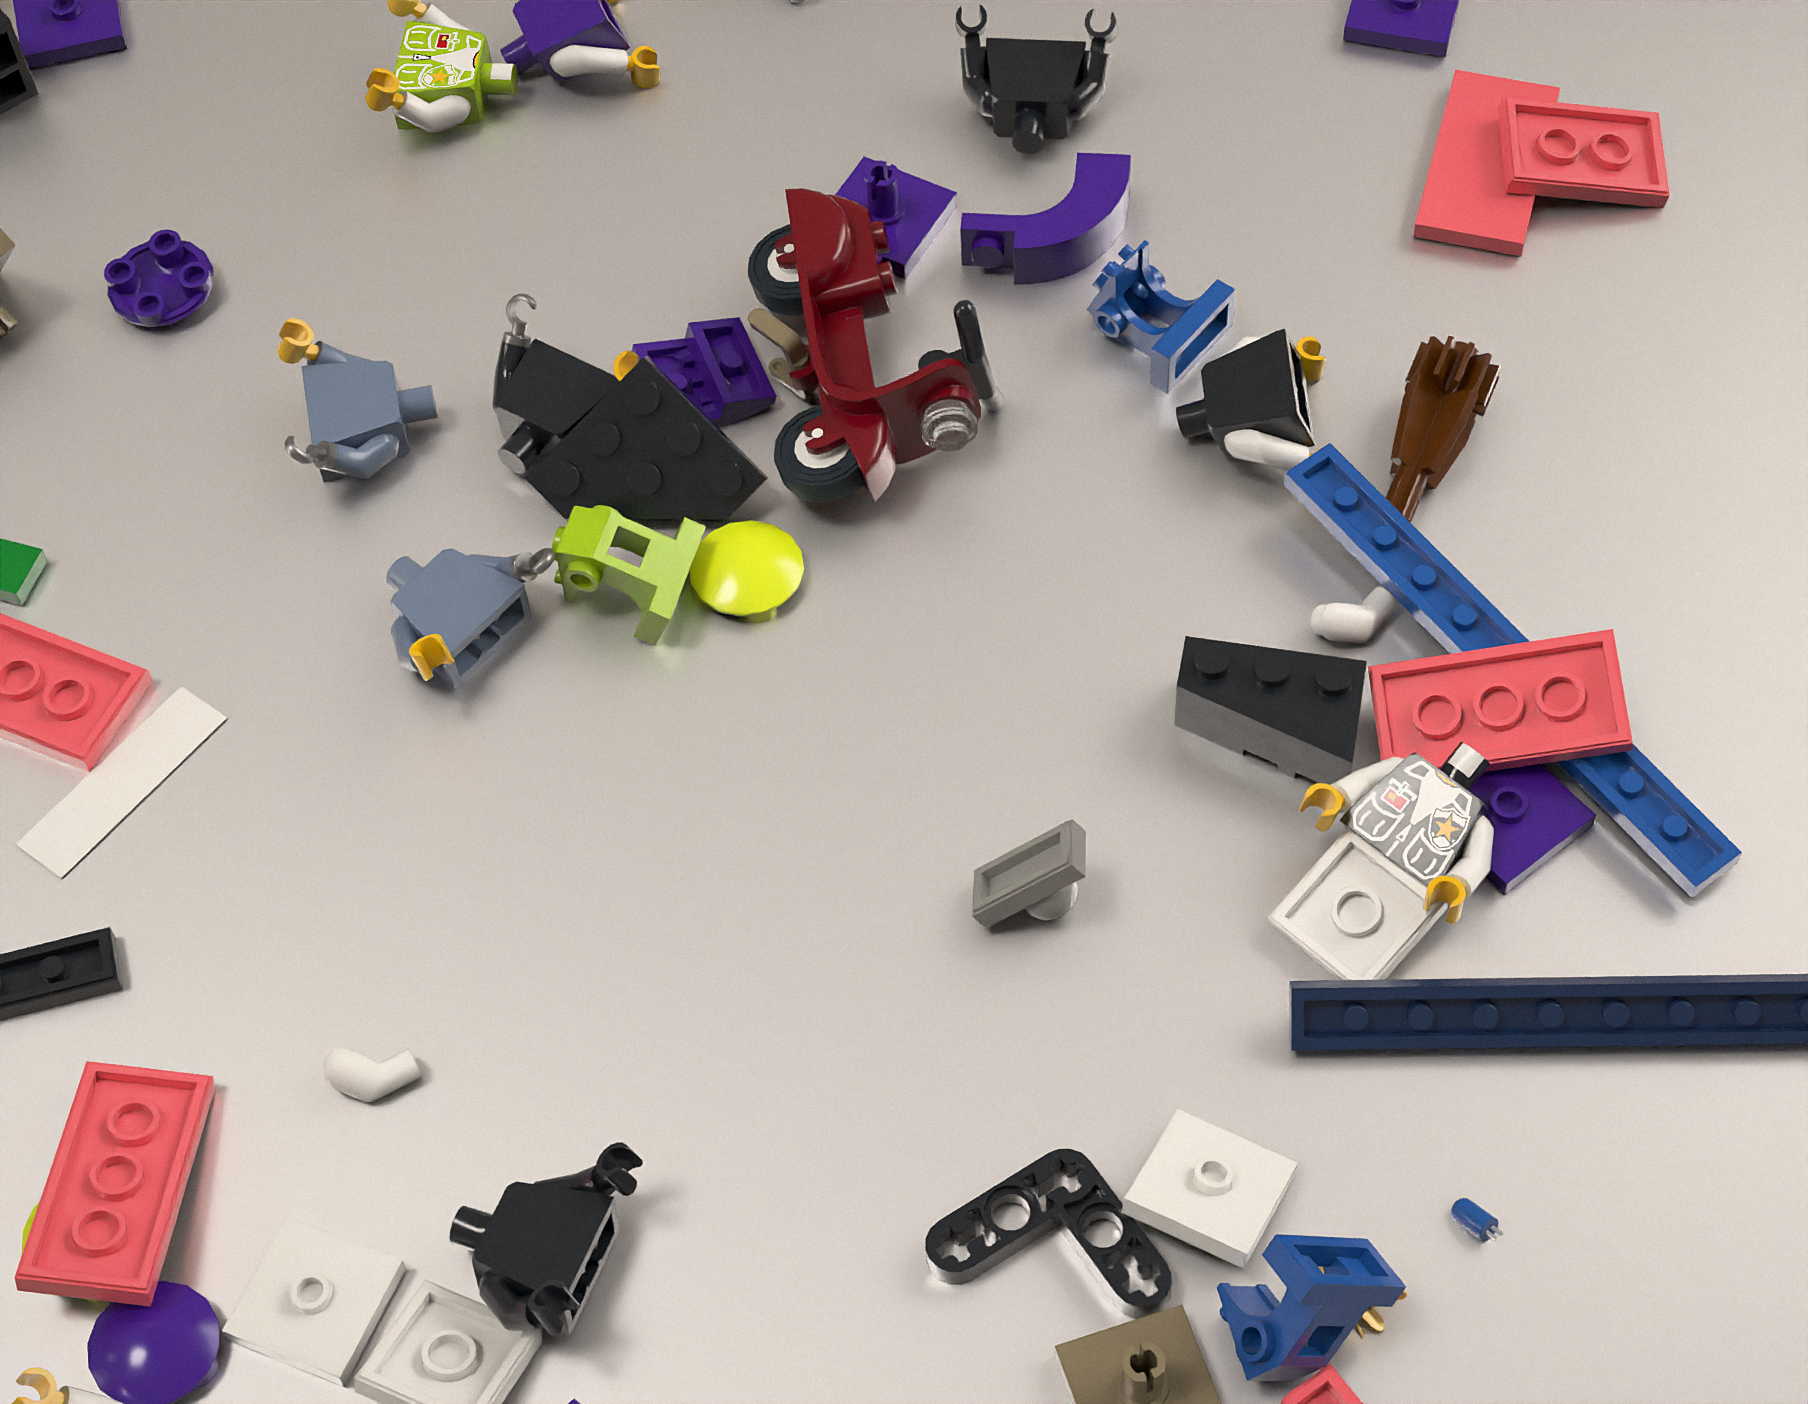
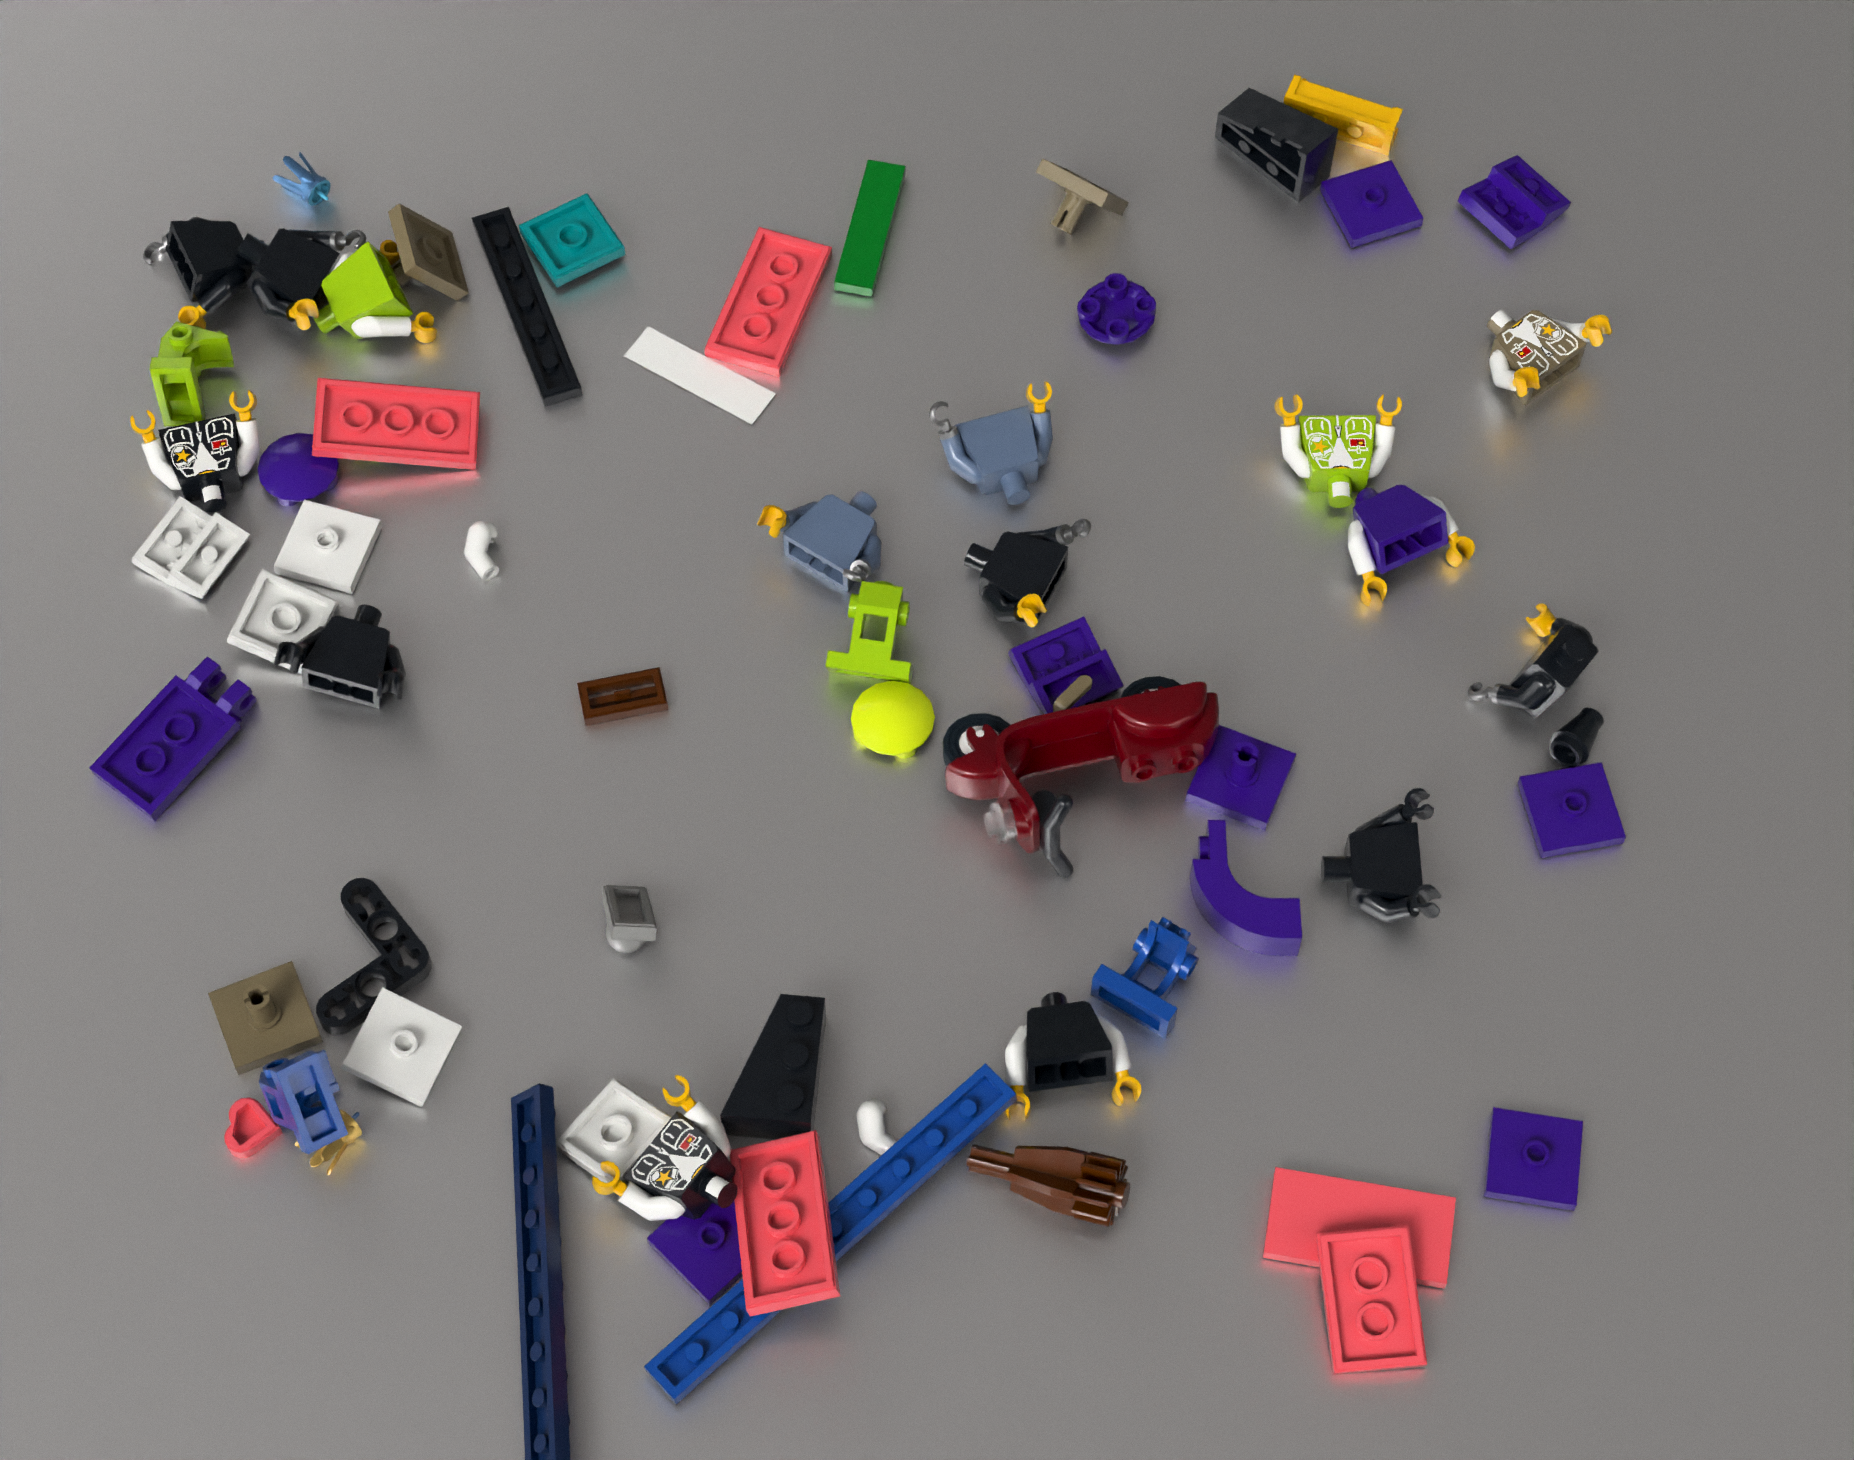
camera: 80 degrees right, 5 degrees up
black plate [525,356,768,520] -> none
blue piece [1451,1198,1503,1241] -> none
none -> reddish brown tile [577,667,668,726]

